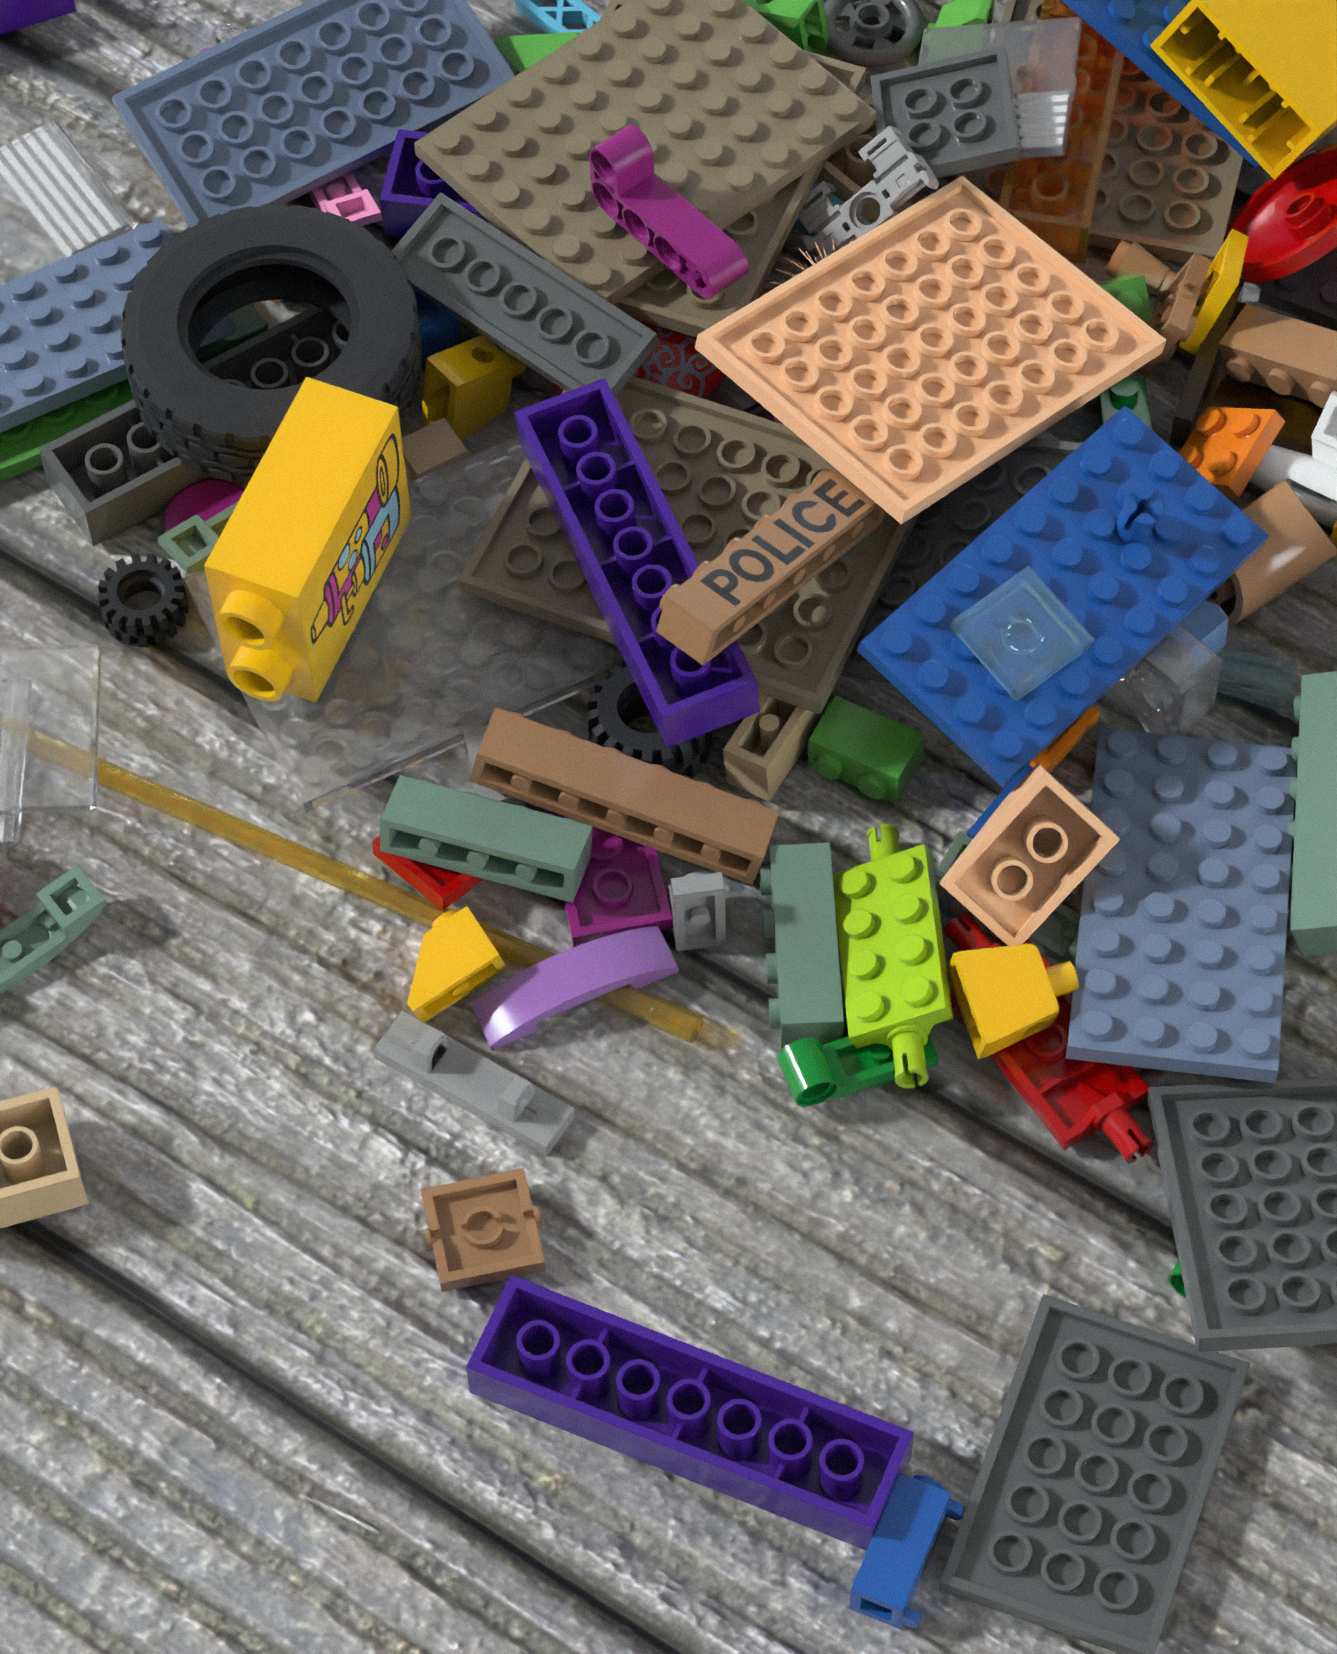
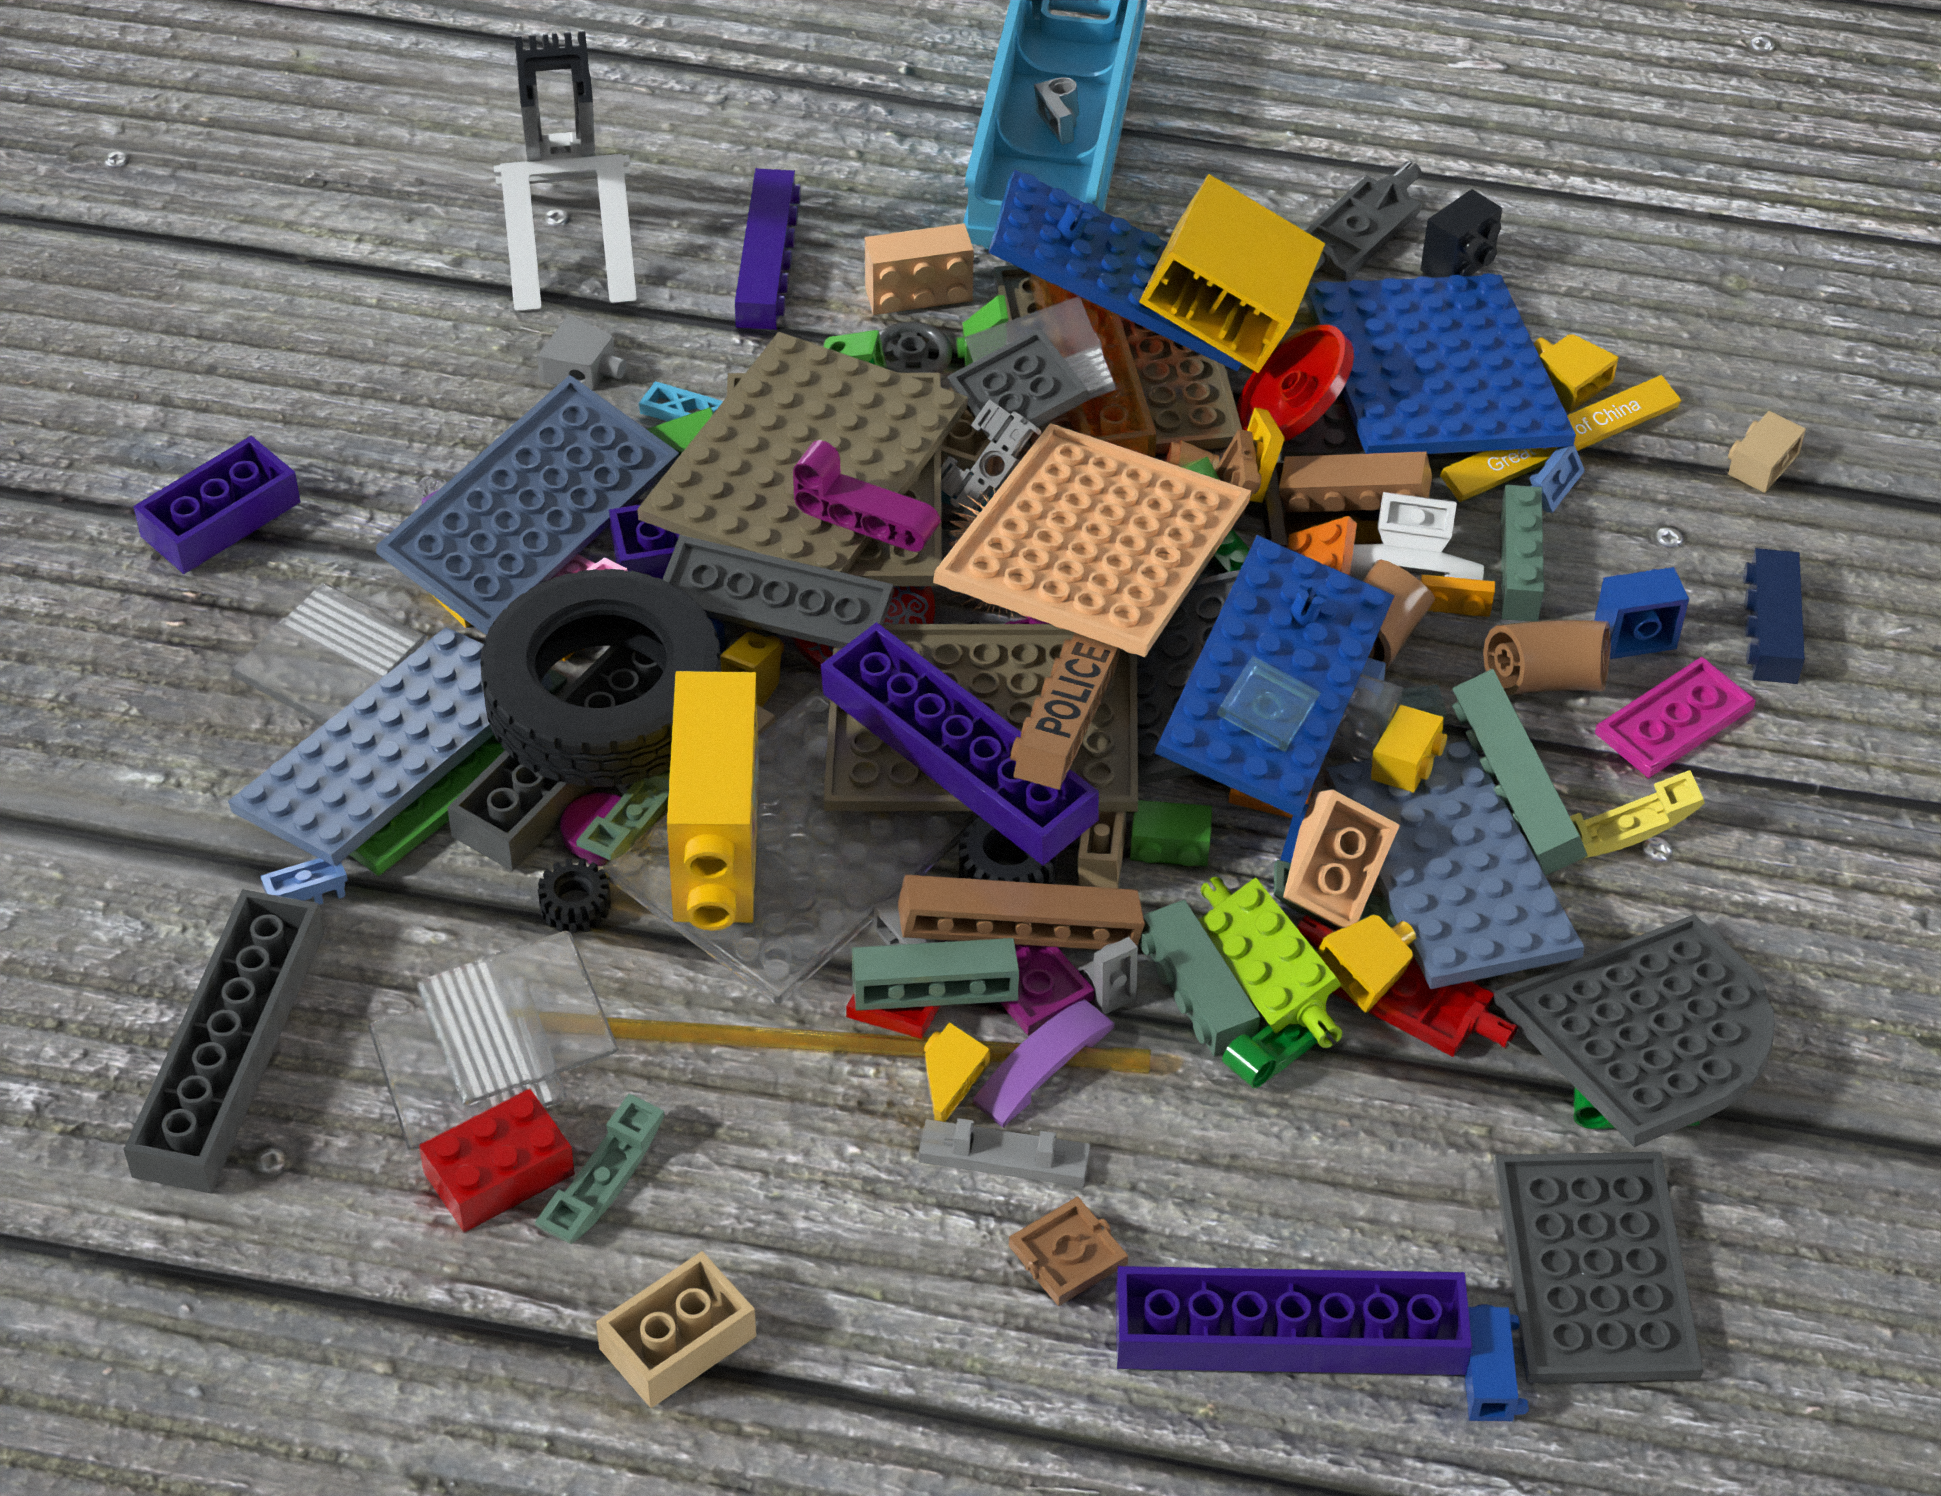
camera: 25 degrees left, 10 degrees down
none -> yellow brick [1371,705,1447,793]

